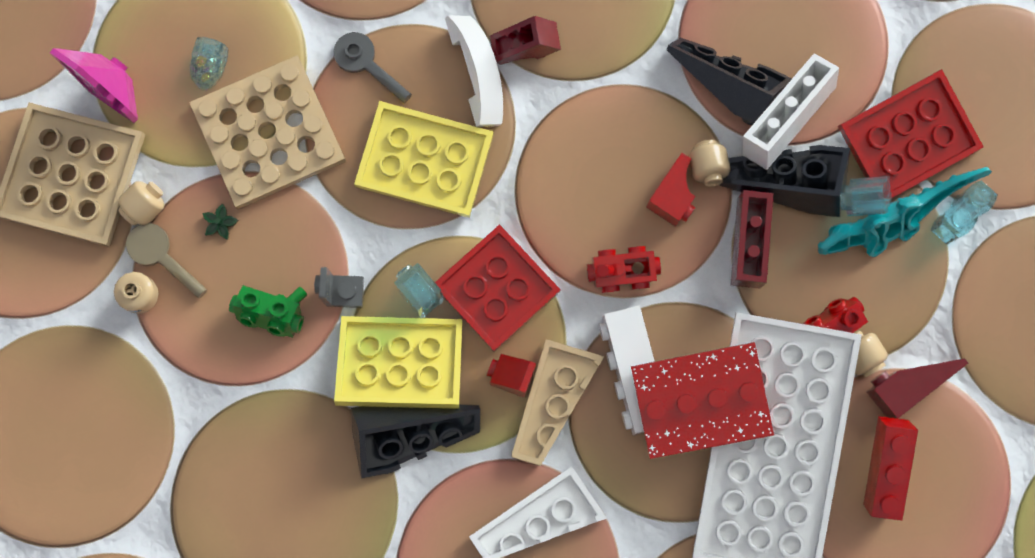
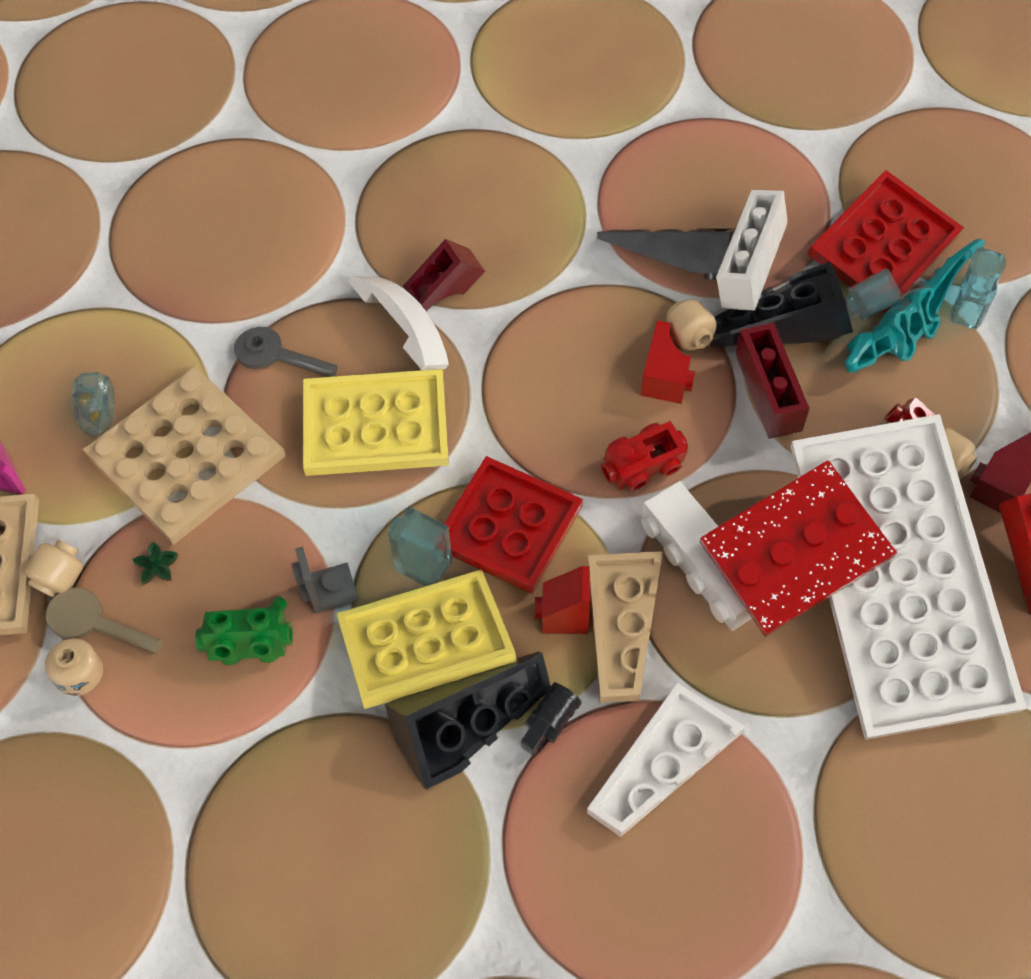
camera: 15 degrees left, 20 degrees down
none -> black hinge [521,682,582,756]

